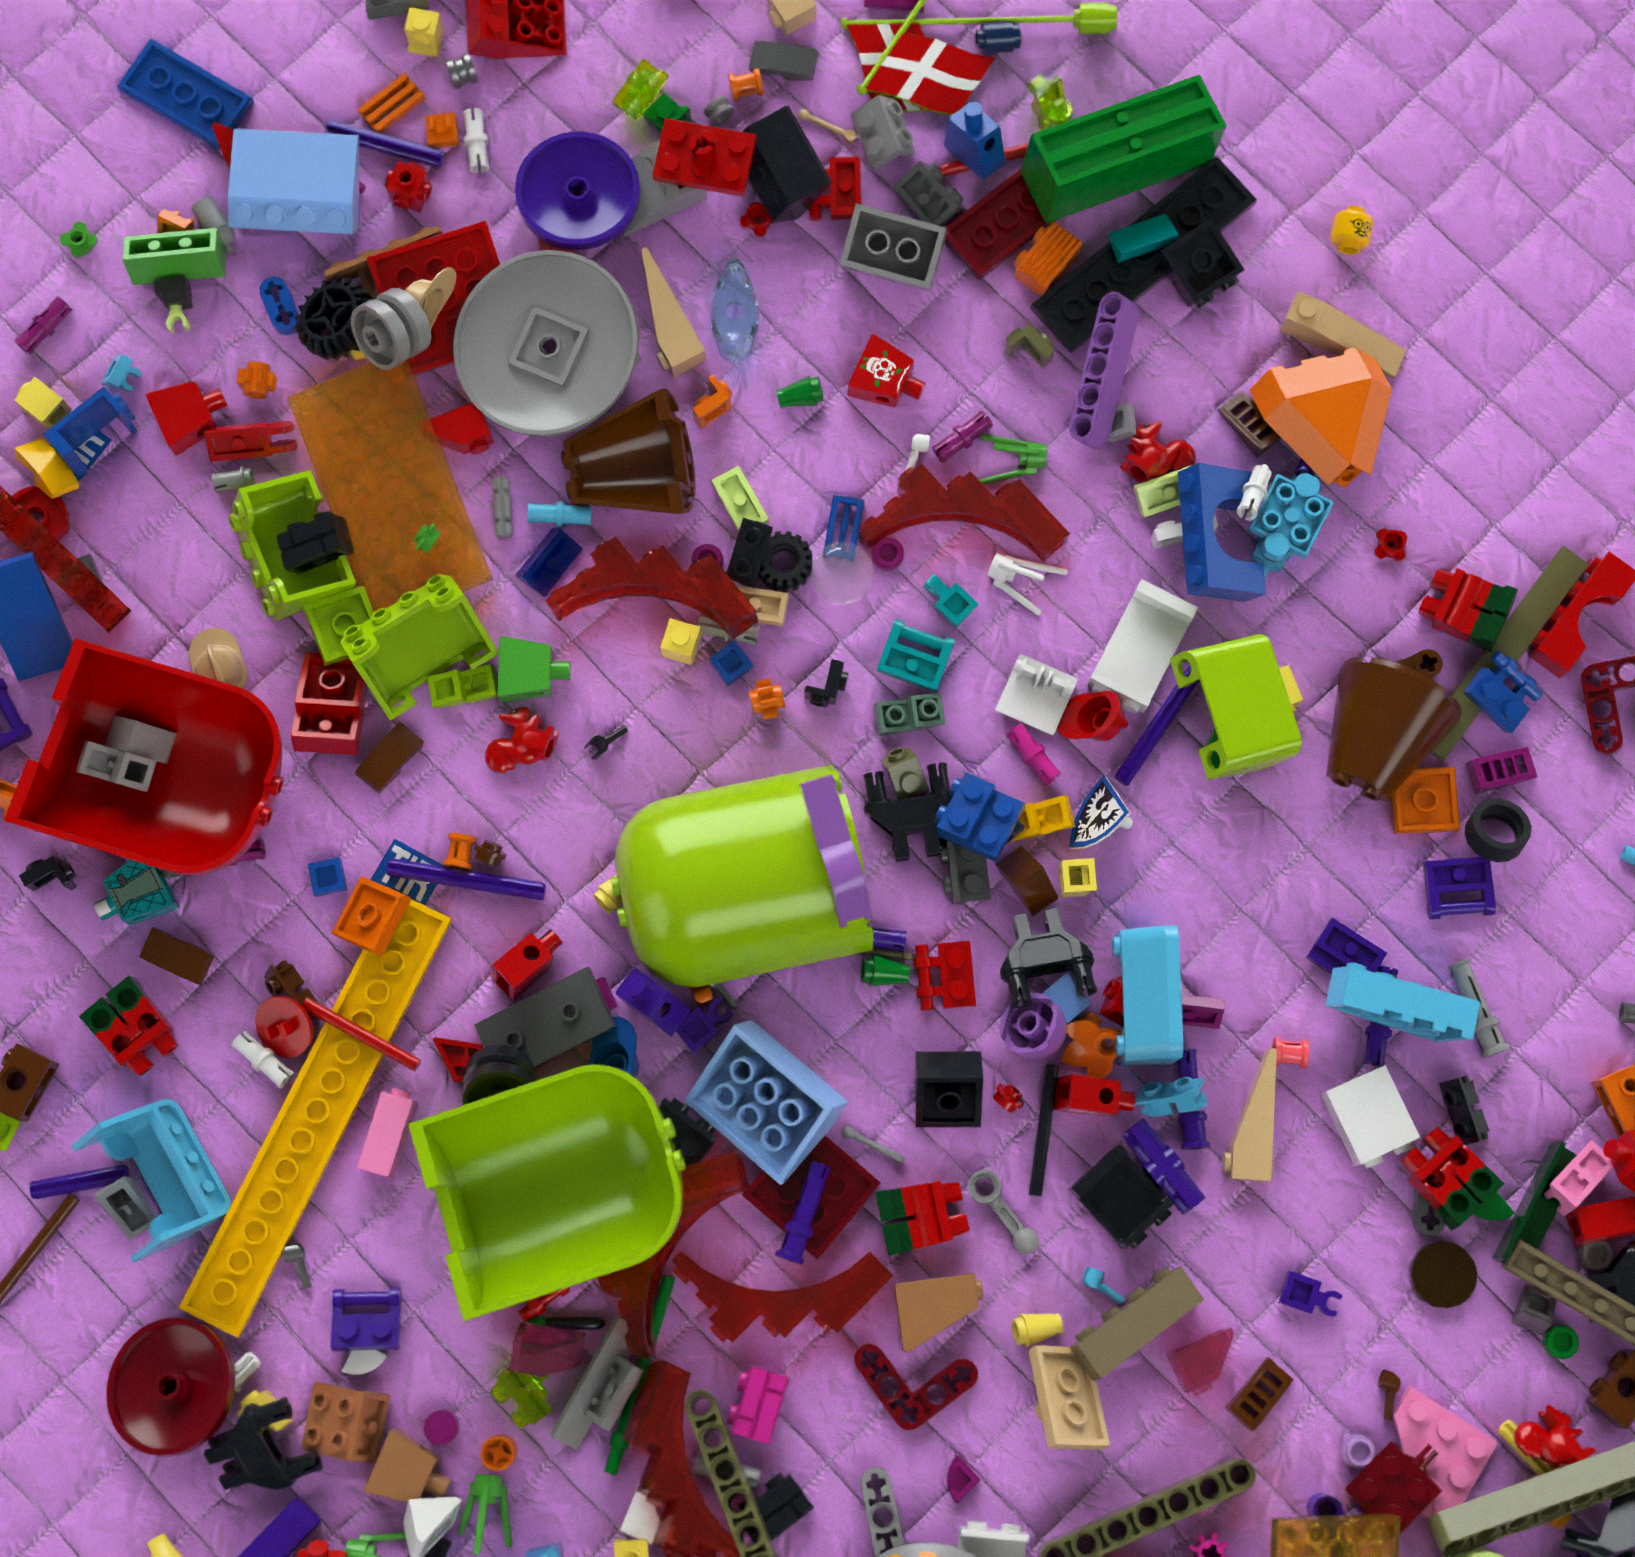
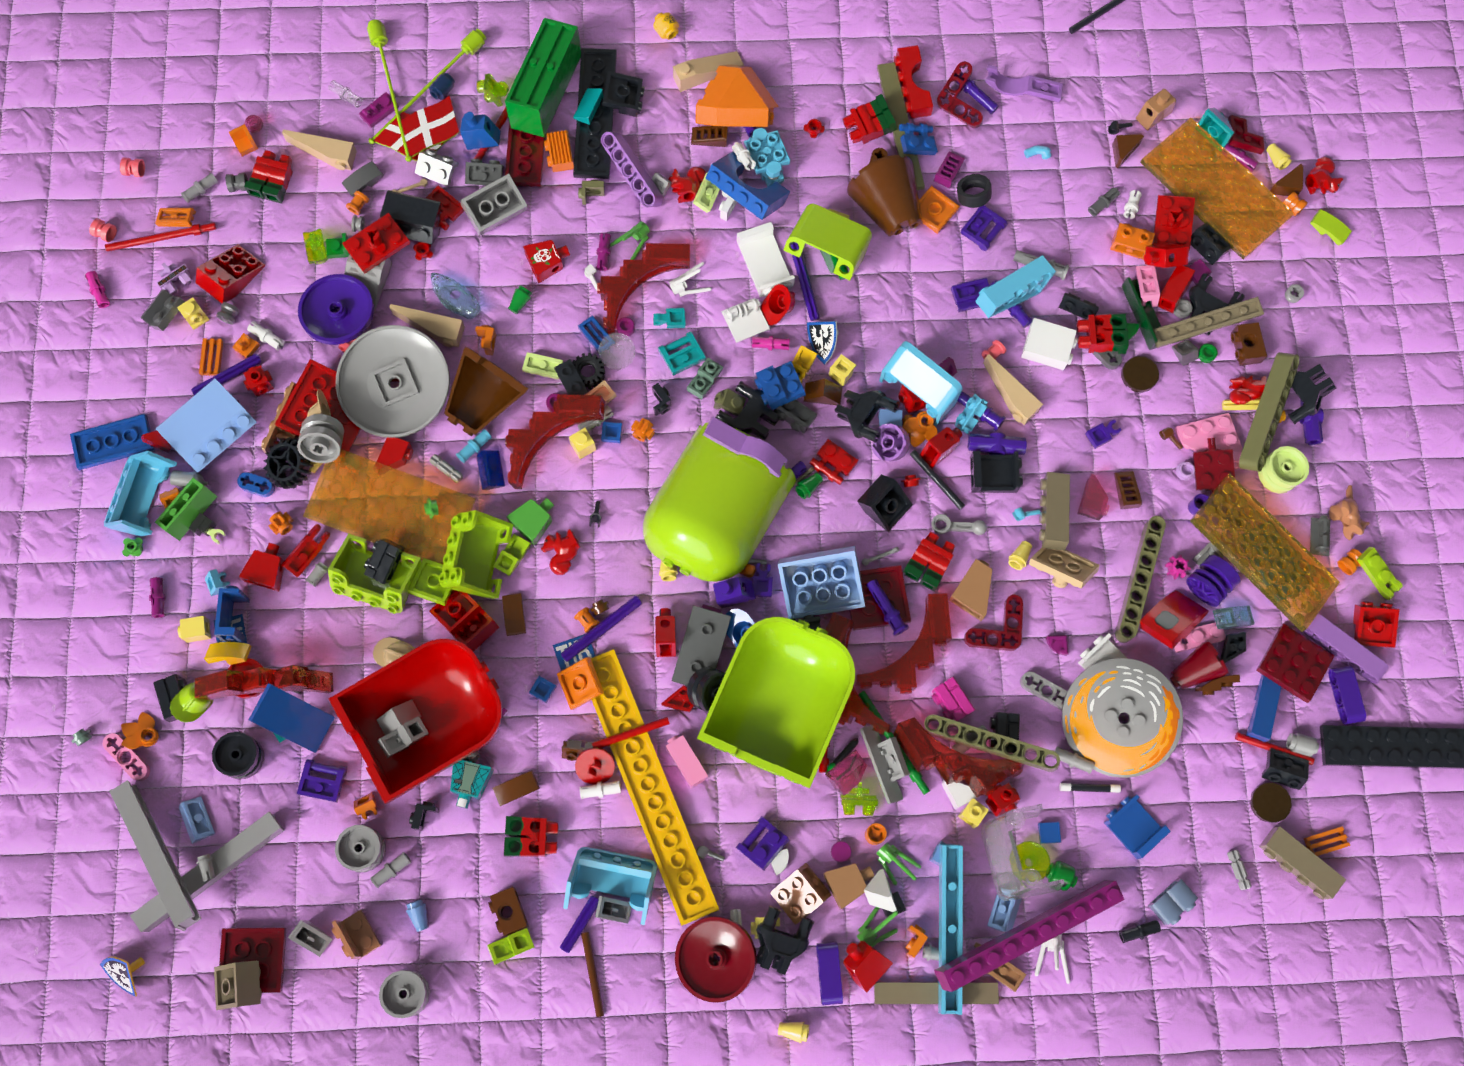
camera: 50 degrees left, 5 degrees down
none -> medium azure windscreen [104,451,177,536]

